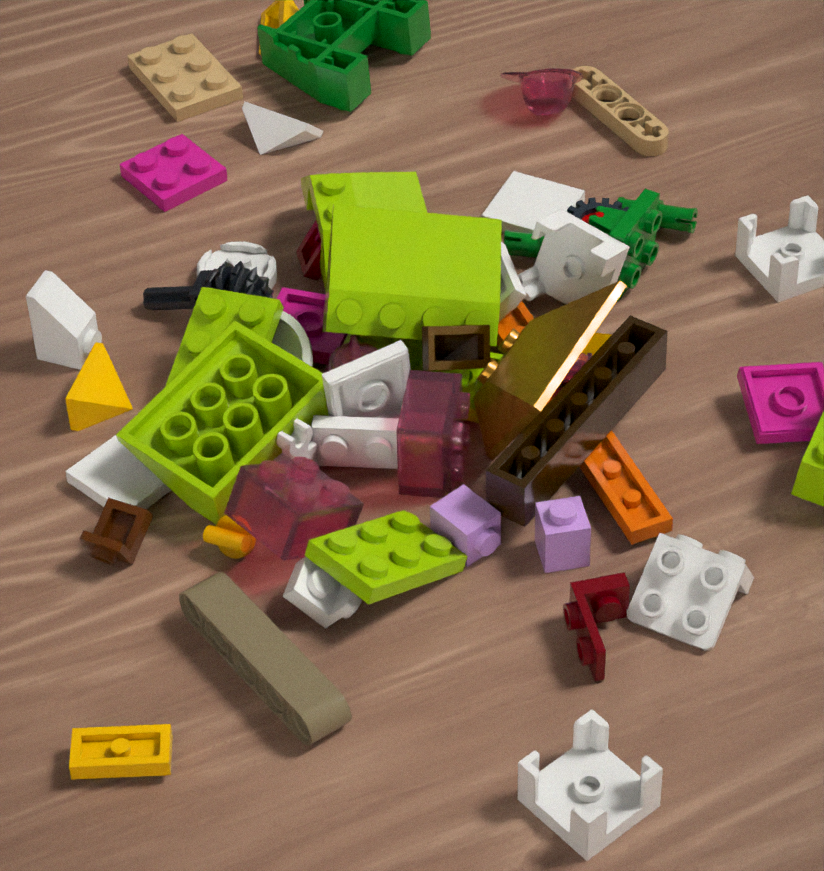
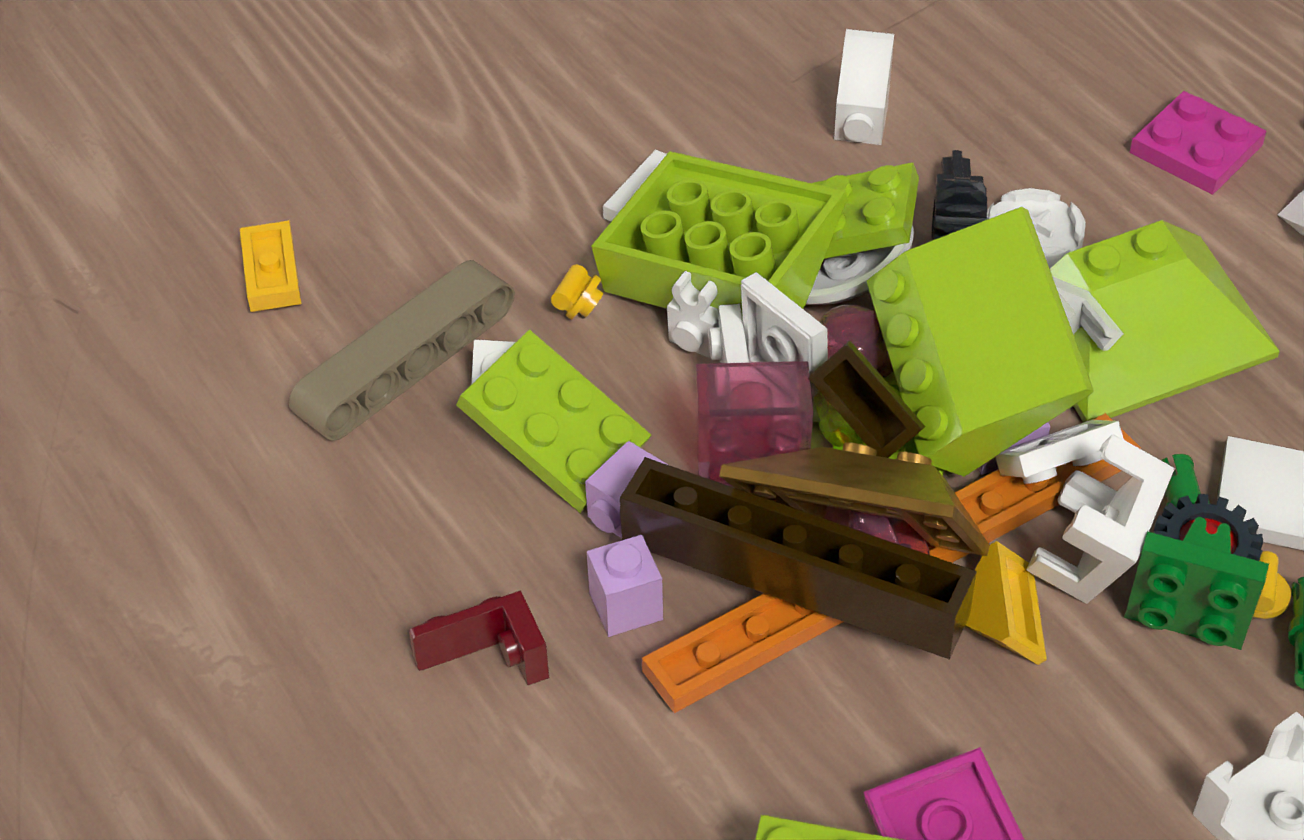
camera: 80 degrees right, 5 degrees up
yellow slope [65,342,133,431] -> none
reddish brown bracket [79,497,153,566] -> none
clear pink brick [224,456,364,561] -> none
white panel [518,709,663,861] -> none
white bracket [627,533,754,651] -> none

